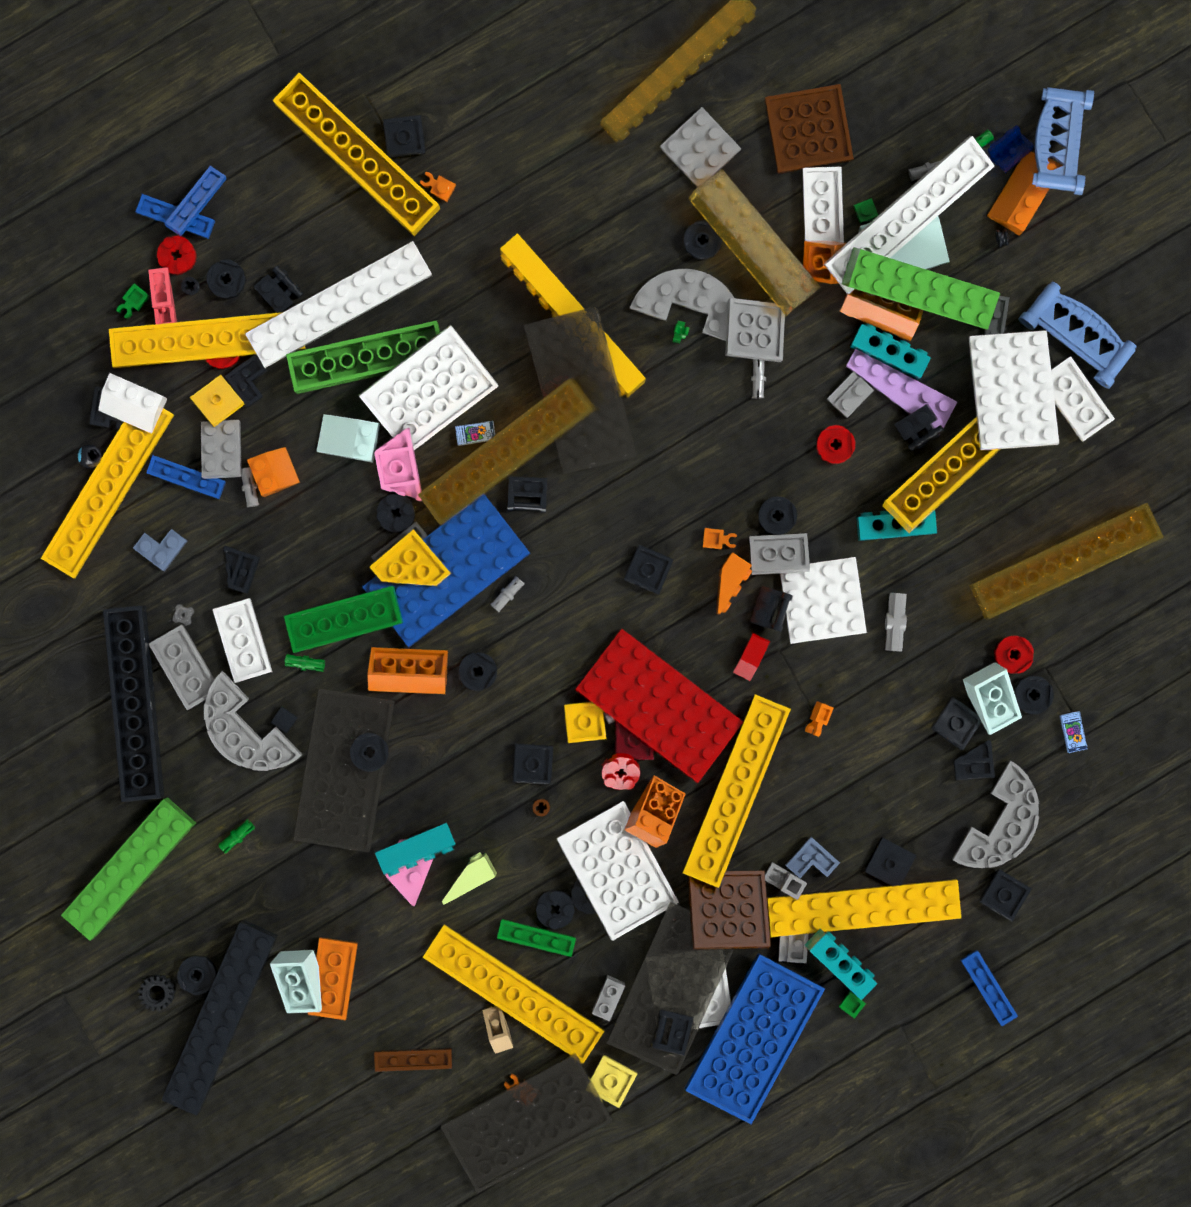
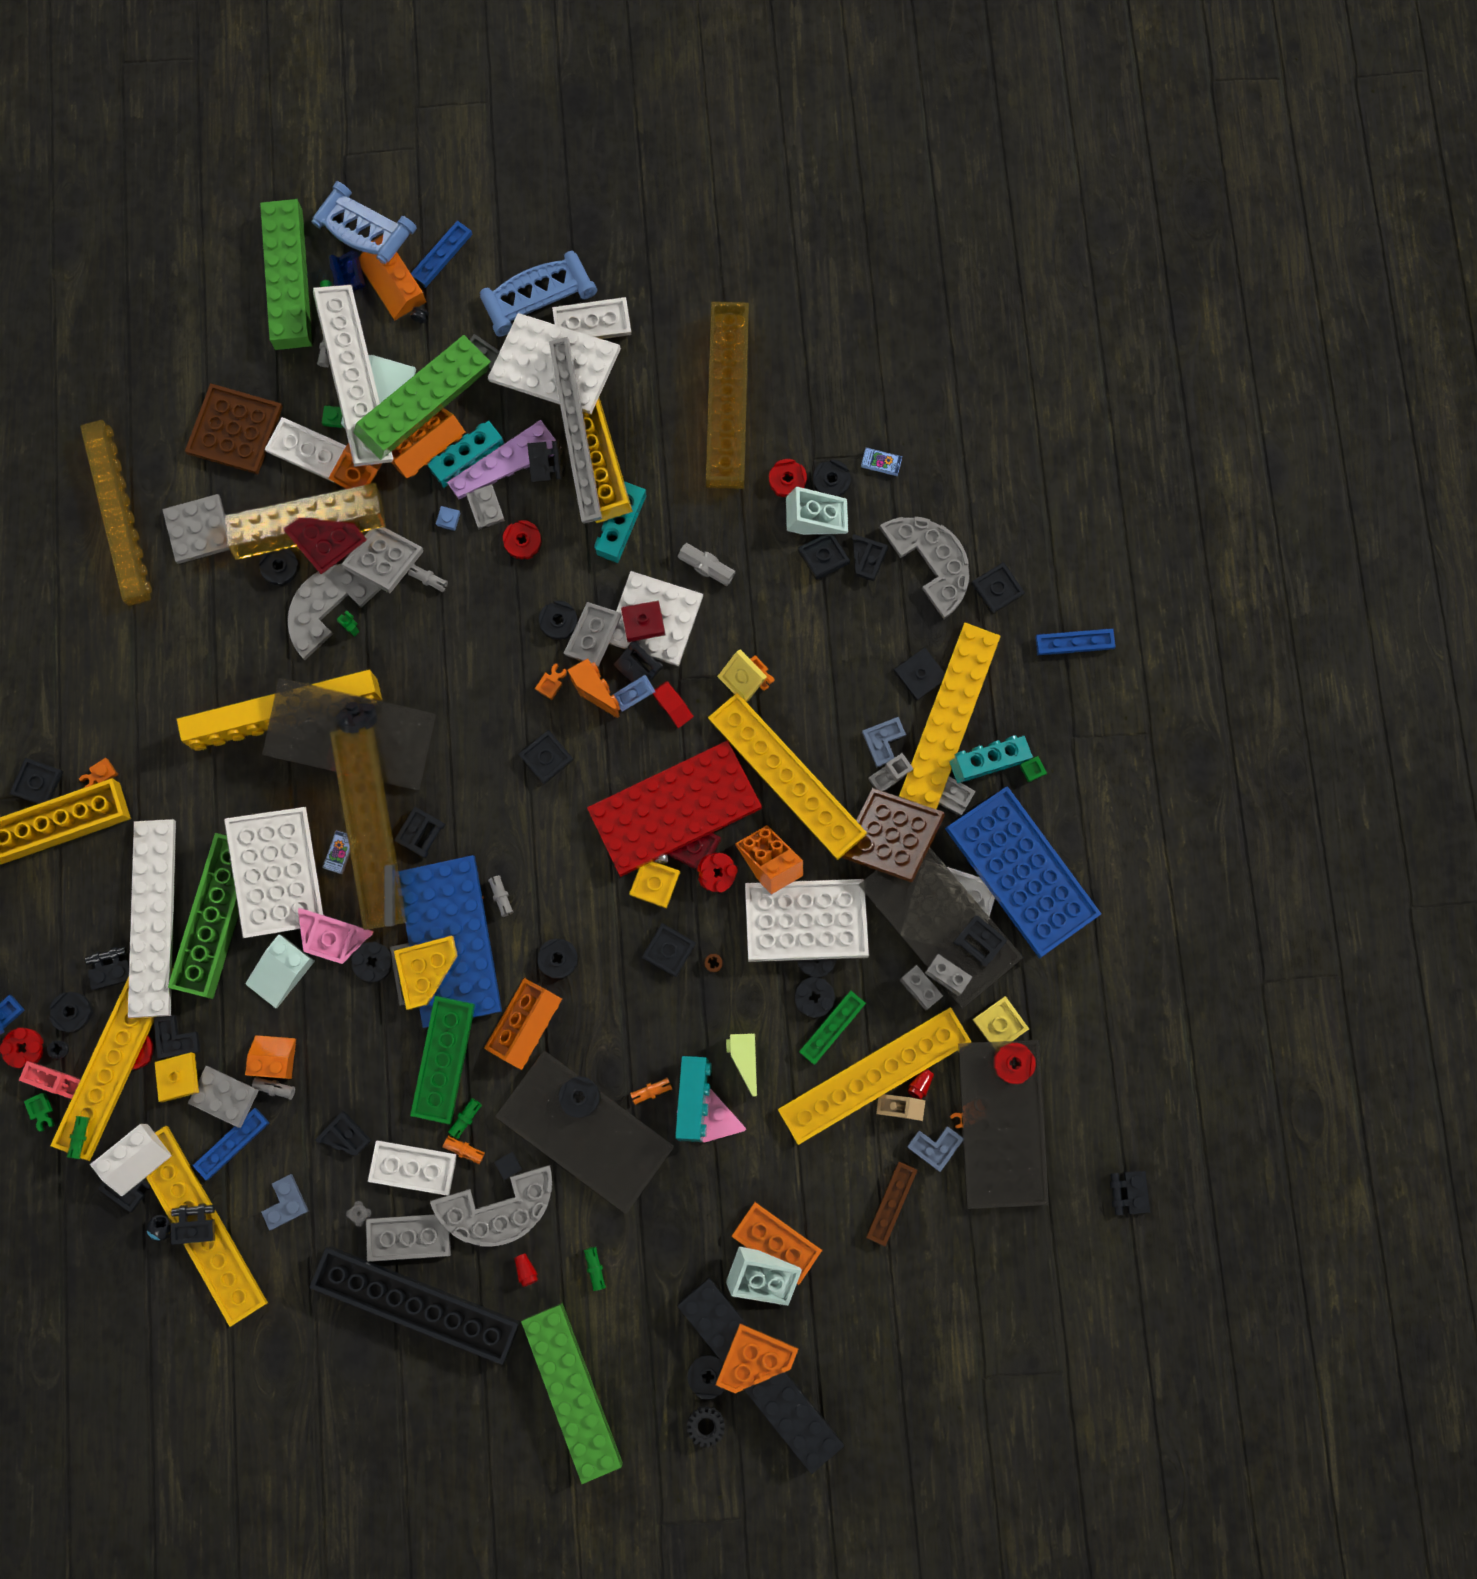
camera: 65 degrees left, 10 degrees down
none -> green pin [66,1116,90,1159]
none -> black plate [171,1203,215,1245]
none -> bright green brick [260,199,312,350]
none -> dark red plate [283,517,367,574]
none -> black plate [336,701,378,733]
none -> dark grey tile [384,864,395,926]
none -> blue plate [411,221,473,288]
none -> medium blue plate [436,506,460,531]
none -> orange pin [443,1135,485,1165]
none -> red cone [514,1254,538,1287]
none -> light grey plate [549,337,602,524]
none -> medium blue plate [613,675,655,711]
none -> dark red plate [621,600,666,642]
none -> orange pin [630,1077,672,1105]
none -> orange plate [716,1323,798,1393]
none -> light yellow plate [717,649,767,702]
none -> sand blue plate [907,1126,964,1172]
none -> red cone [908,1069,934,1100]
none -> light grey brick [925,954,972,996]
none -> red plate [994,1043,1036,1084]

